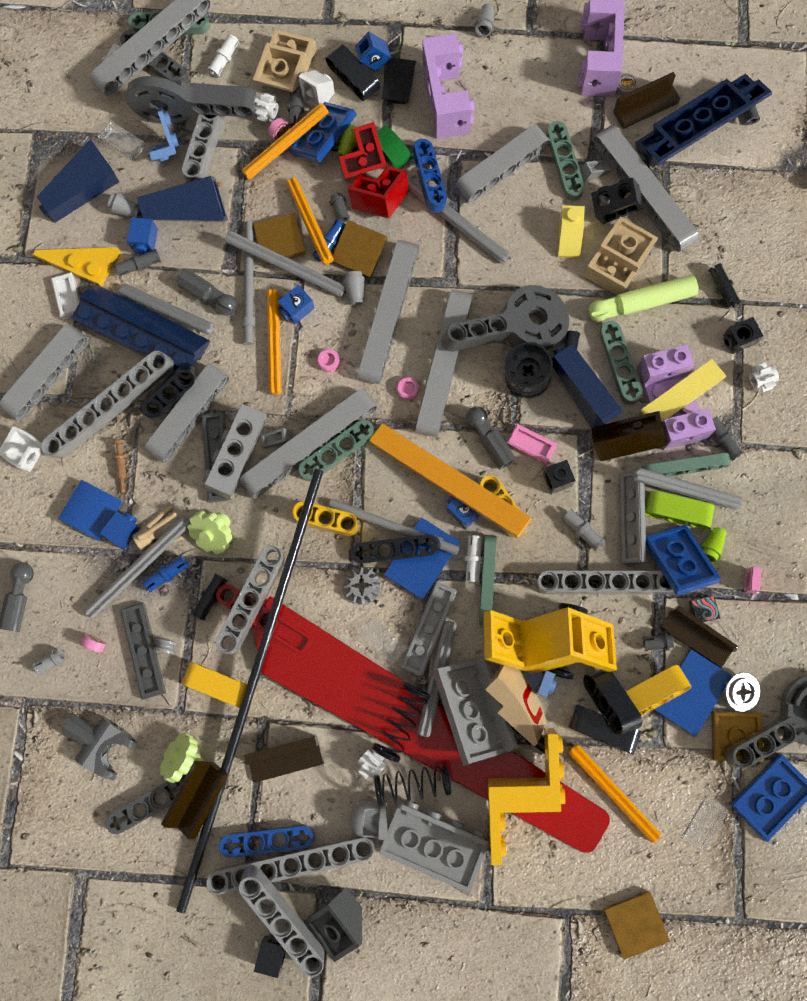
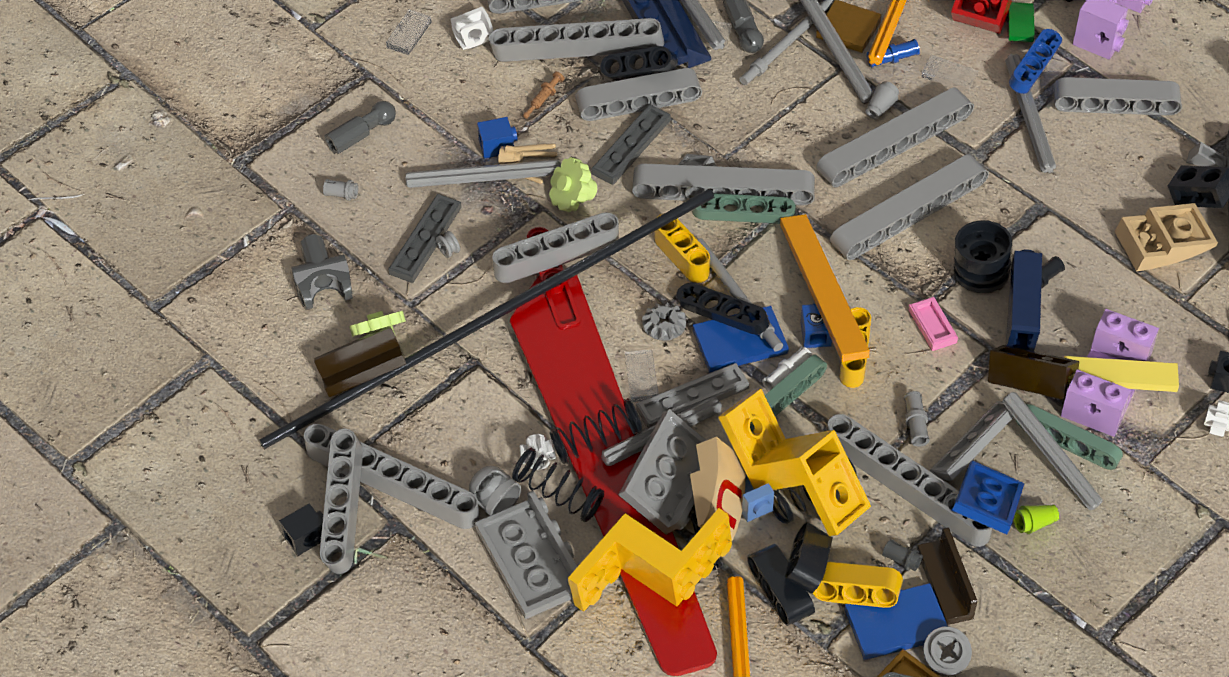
camera: 35 degrees right, 25 degrees down
blue slope [58,479,123,541] -> none
bright pink tile [81,634,106,652] -> none
dark grey beam [105,775,187,834] -> none
blue pin [142,555,190,593] -> none
yellow beam [181,661,247,708] -> none
black pin [191,573,228,621] -> none
light grey brick [202,404,267,500] -> none
blue beam [219,825,315,858] -> none
dark brown panel [244,736,323,782] -> none
light orange axle [266,289,282,395] -> none
blue brick [278,285,315,324] -> none
dark grey slope [304,887,362,962] -> none
bright pink tile [317,349,340,372] -> none
dark grey pin [329,193,350,222] -> none
pearl gold tile [333,220,388,278] -> none
red brick [347,165,410,219] -> none
bright pink tile [397,377,419,401] -> none
dark grey beam [441,285,569,352] -> none
dark grey piece [466,406,516,470] -> none
black brick [543,460,576,494] -> none
sand green beam [547,121,584,201] -> none
light yellow slope [558,205,585,259] -> none
yellowish green piece [588,274,698,322] -> none
sand green beam [600,321,642,404] -> none
lime beam [645,491,715,530] -> none
tile [690,595,721,622] -> none
dark grey pin [712,416,744,461] -> none
bright pink tile [744,566,762,594] -> none

